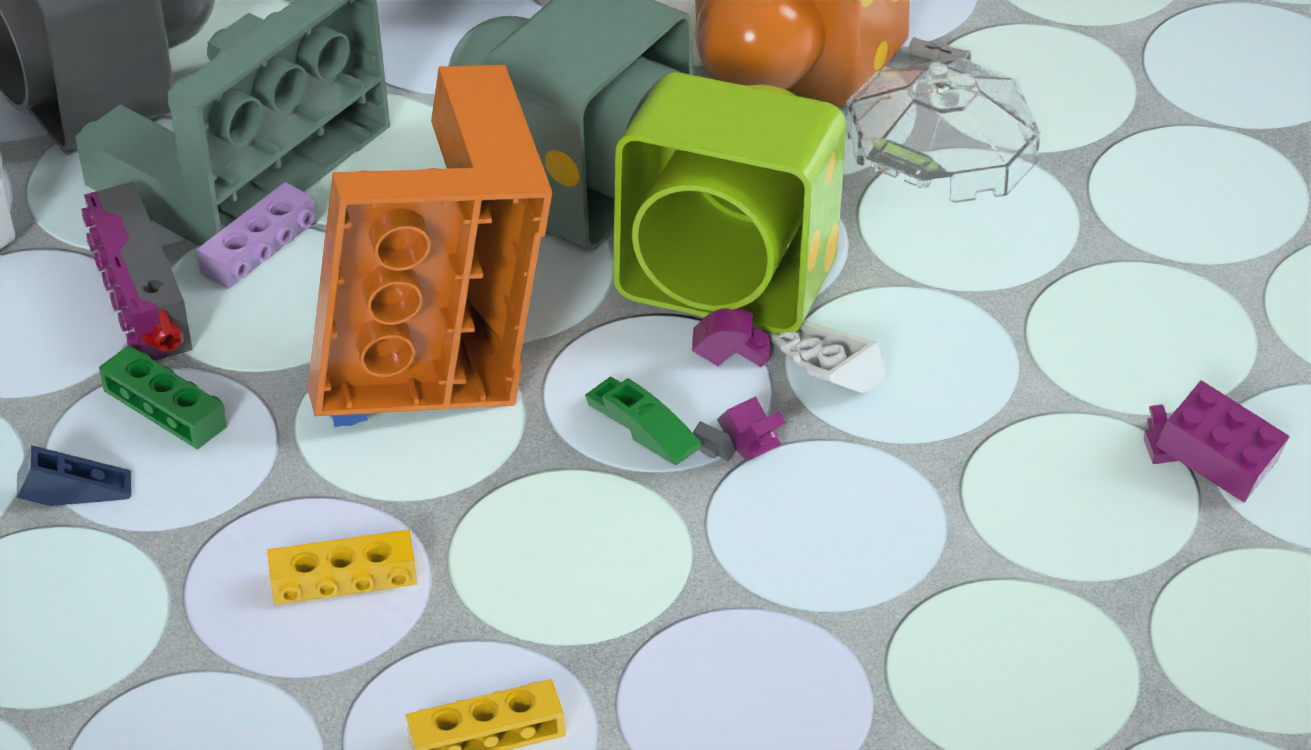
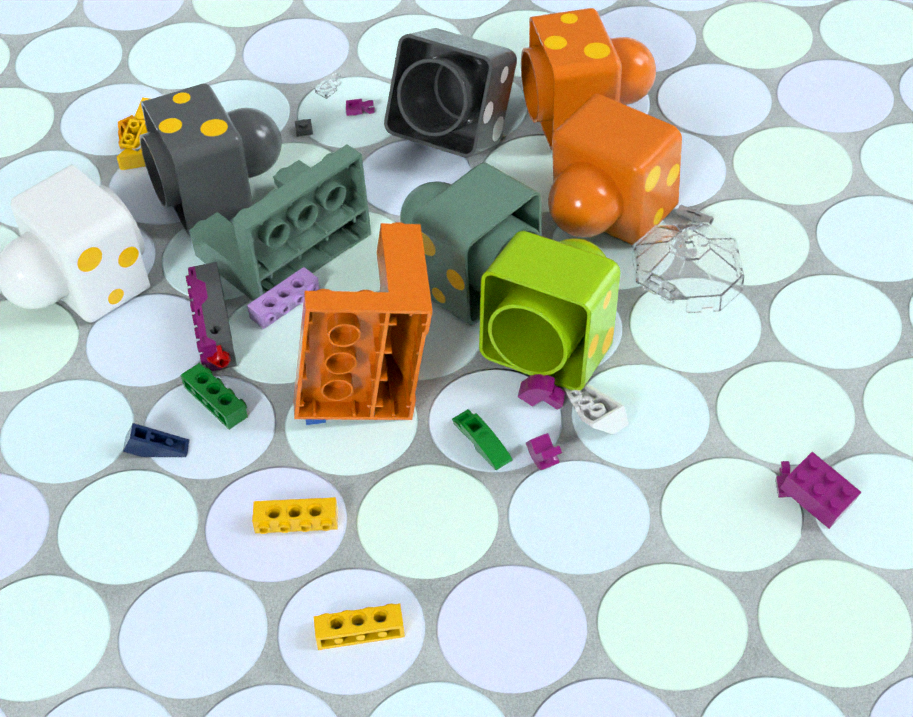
camera: 10 degrees right, 5 degrees up
dark grey plate [693,421,736,461] -> none

